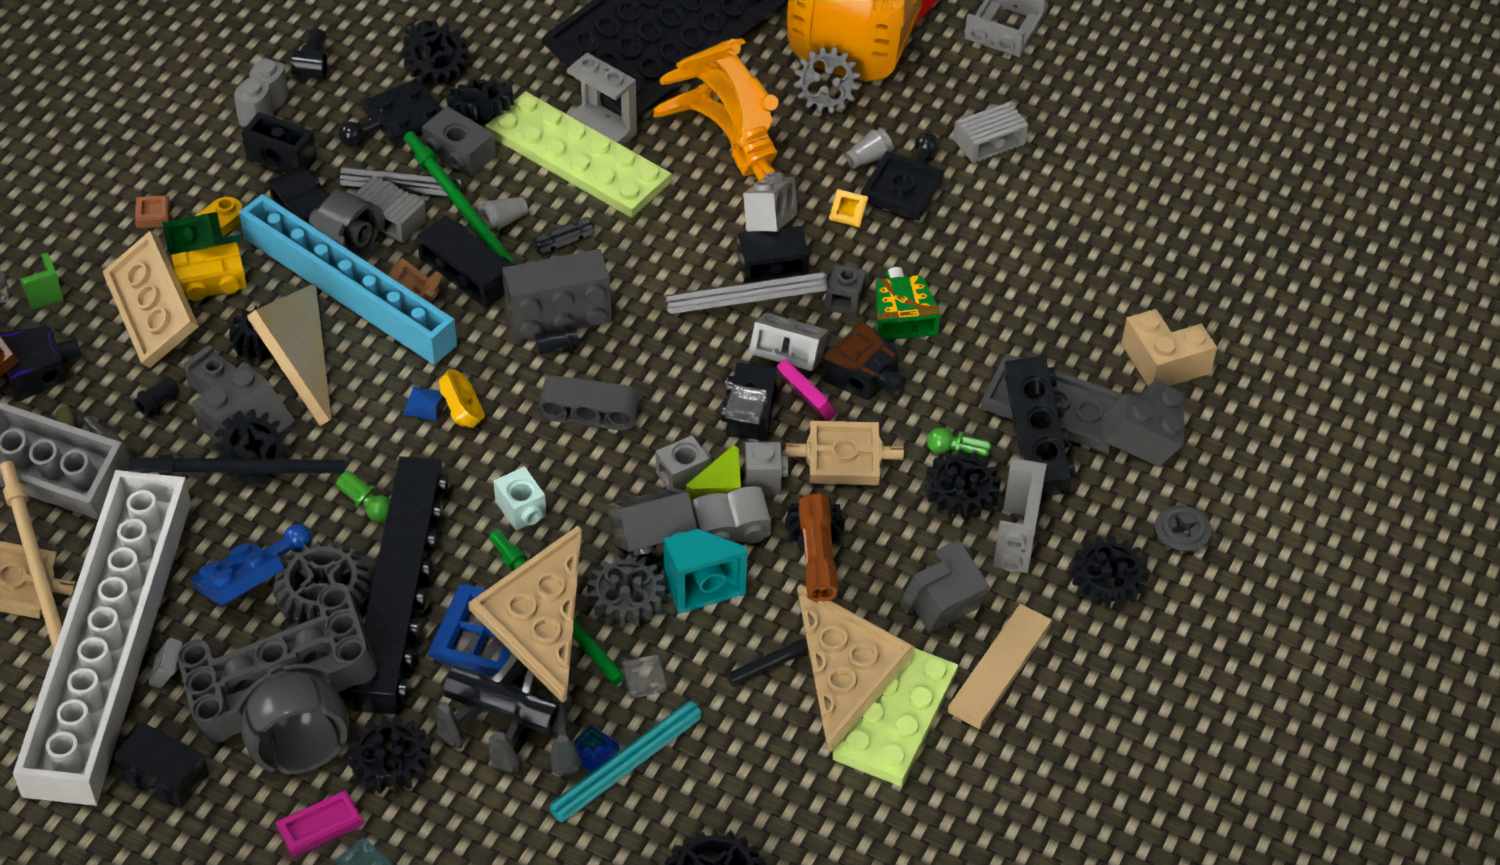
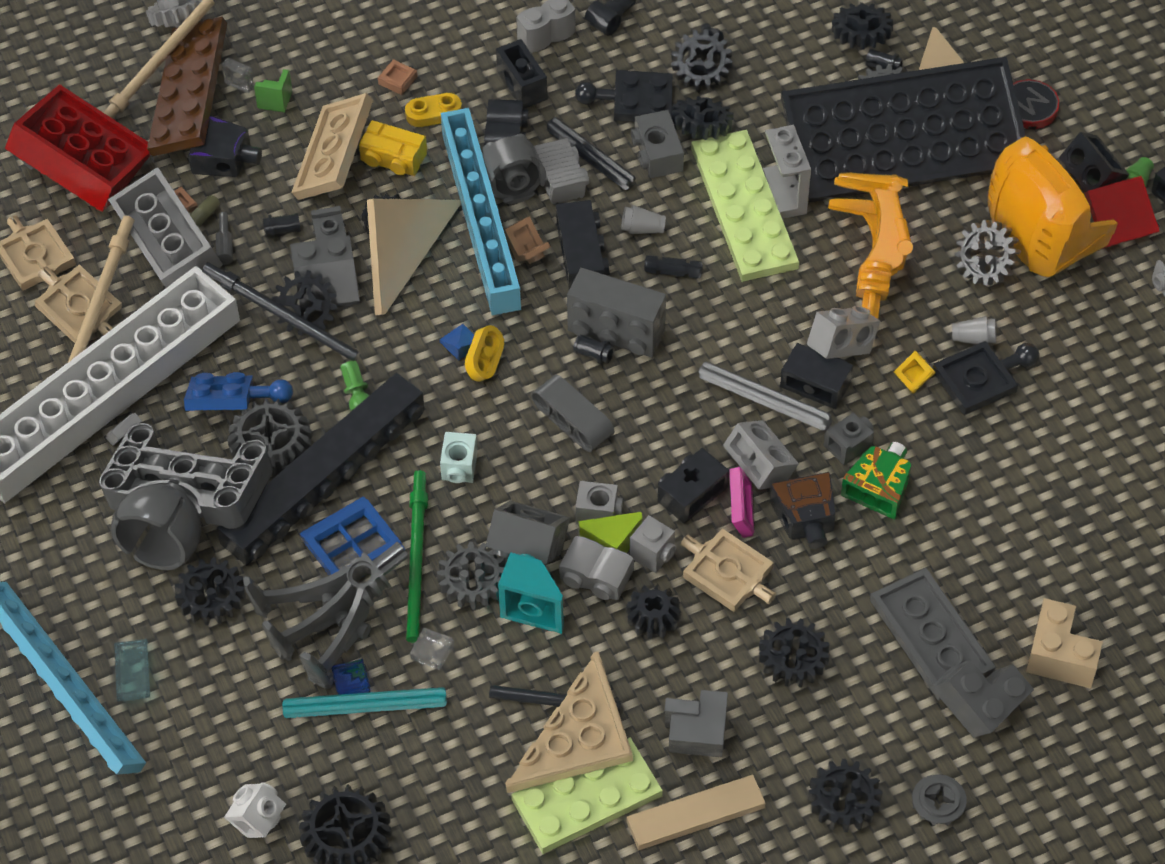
camera: 40 degrees right, 5 degrees up
black brick [114,722,209,808] -> none
dark green panel [162,212,242,255] -> none
dark pink tile [275,790,363,858] -> none
green bar [404,131,518,265] -> none
black axle [443,664,561,735] -> none
tan tile [469,526,582,703] -> none
clear tile [725,384,767,424] -> none
dark orange axle [799,493,839,602] -> none
bright green axle [927,427,991,460] -> none
light grey brick [953,101,1028,164] -> none
light grey panel [993,458,1047,573] -> none
black brick [1005,355,1076,497] -> none

